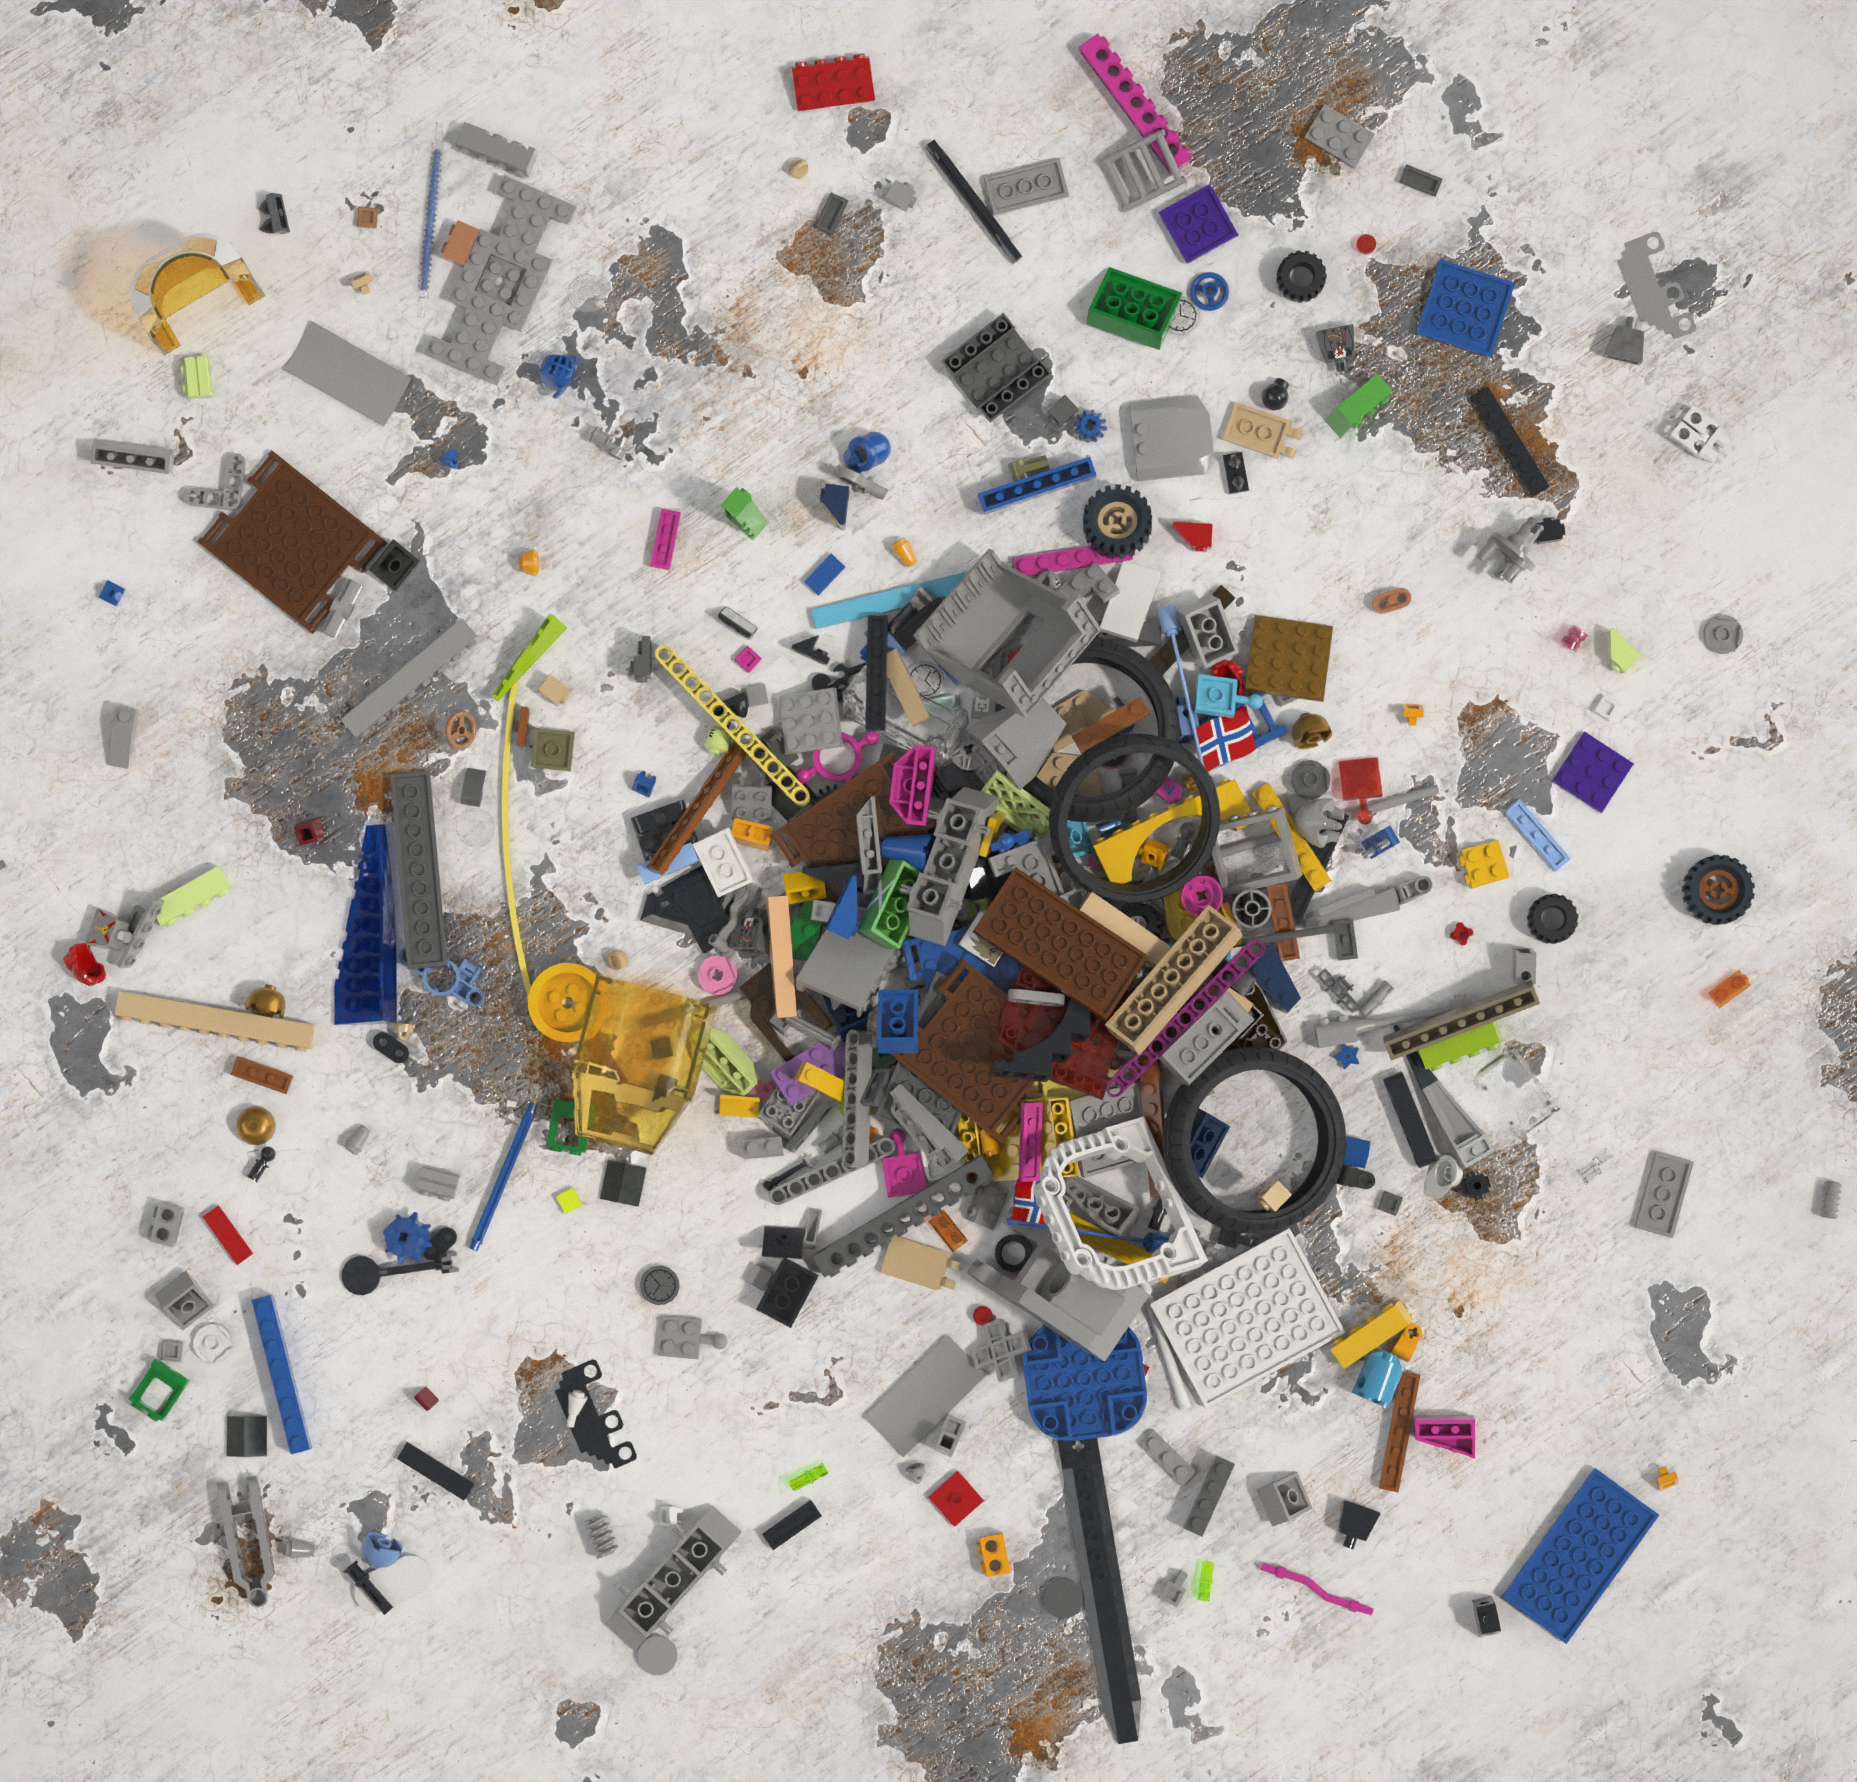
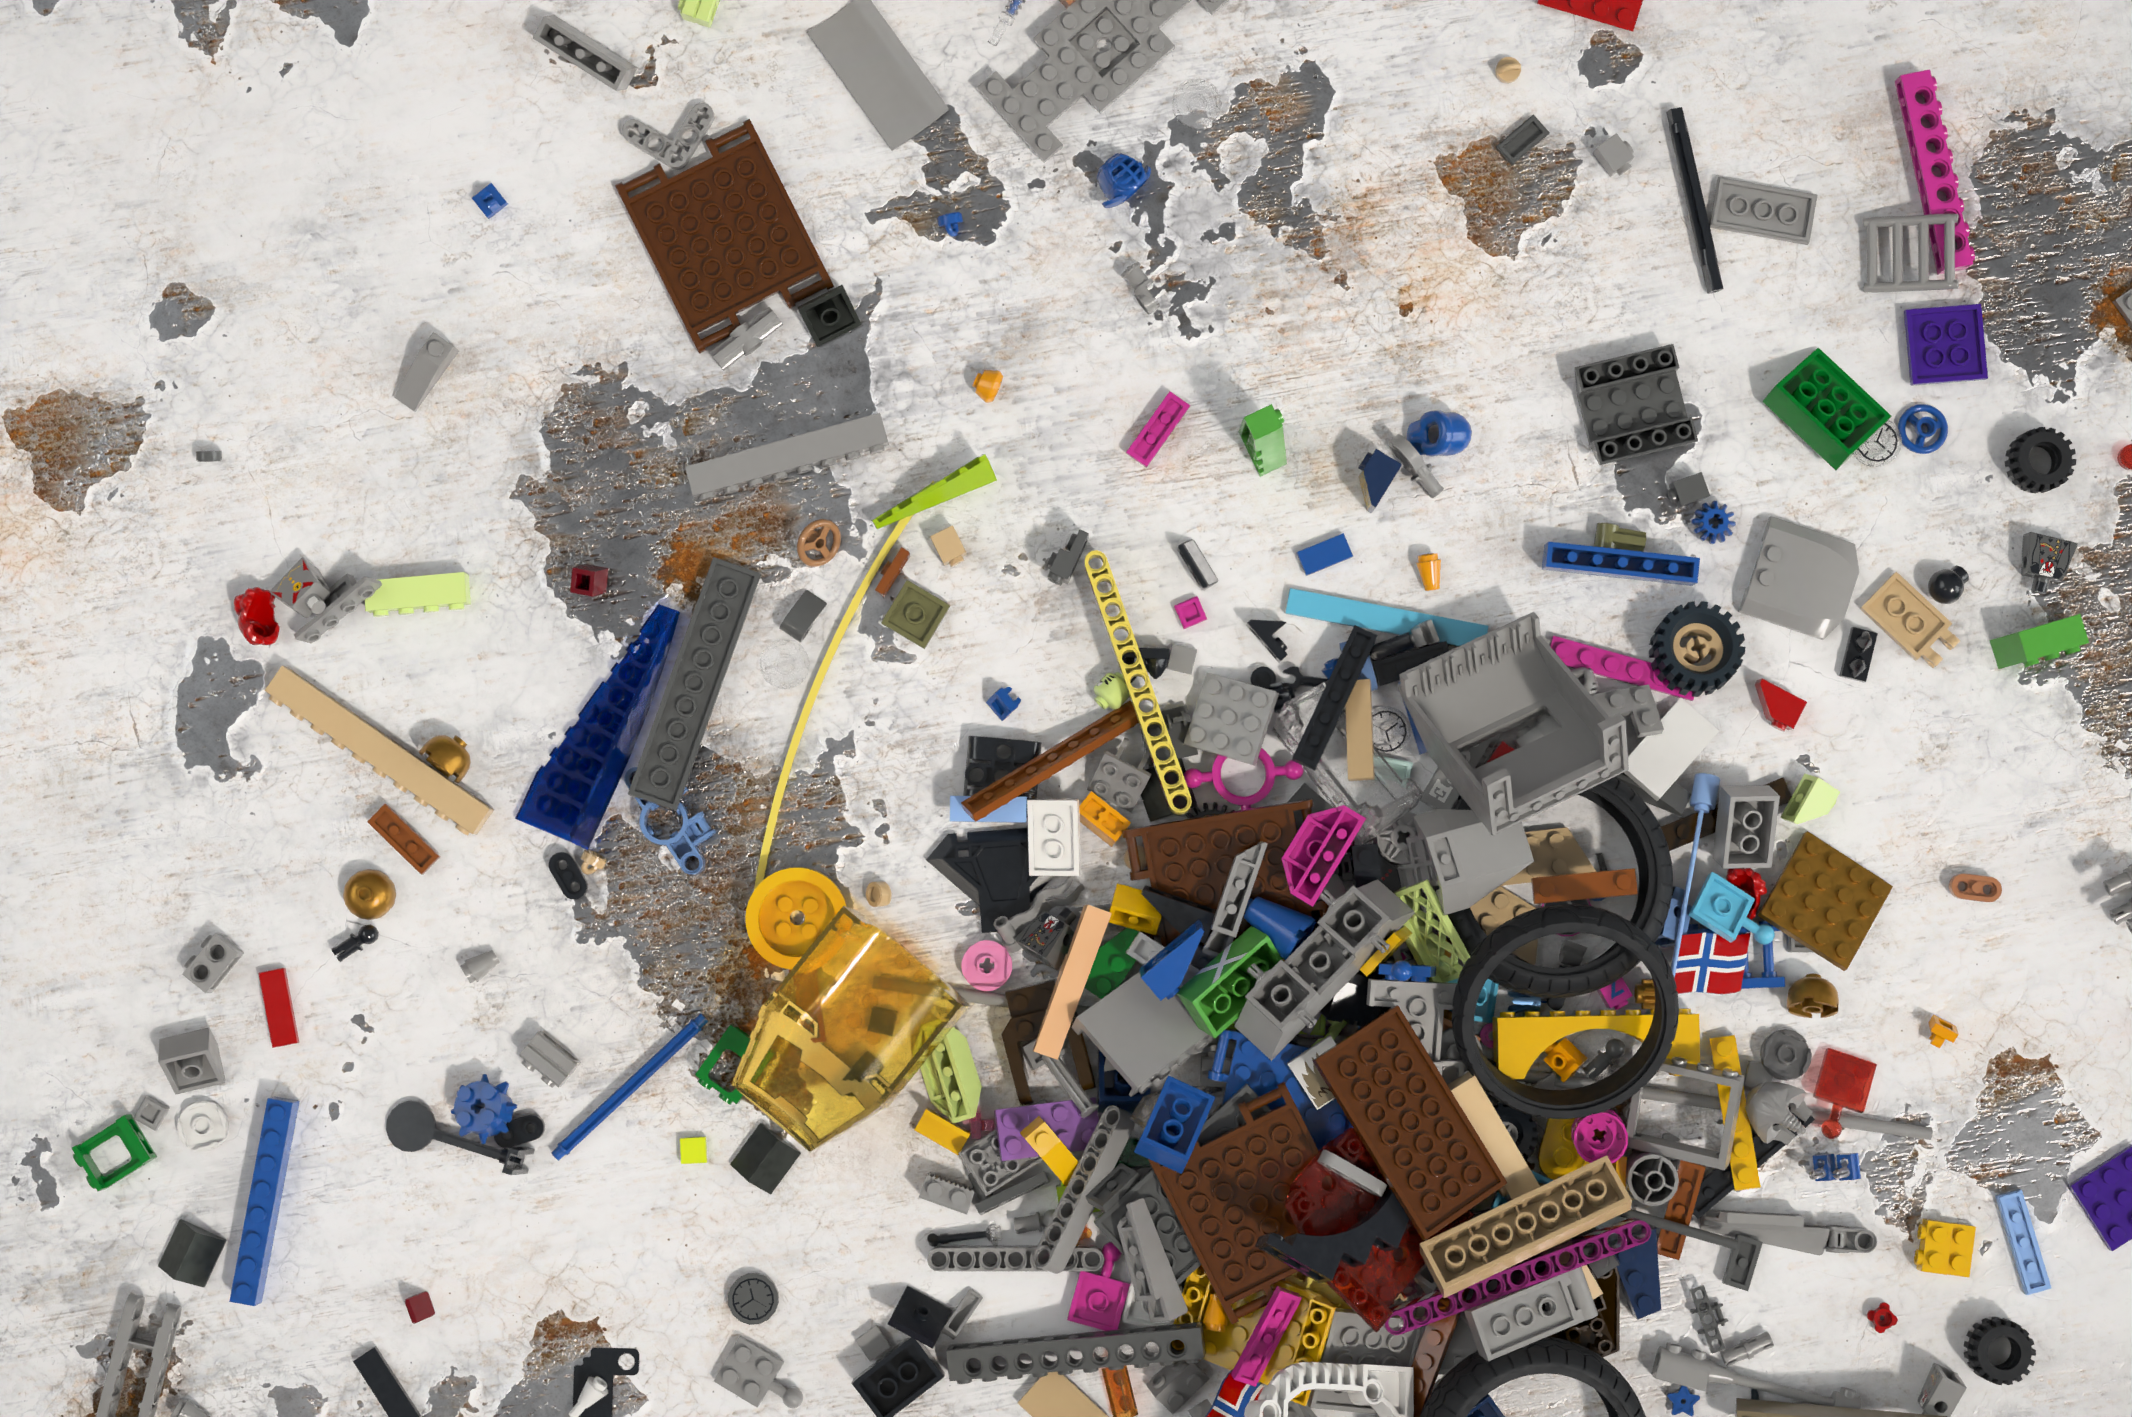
camera: 25 degrees right, 0 degrees up
none -> yellowish green slope [1780,774,1840,824]

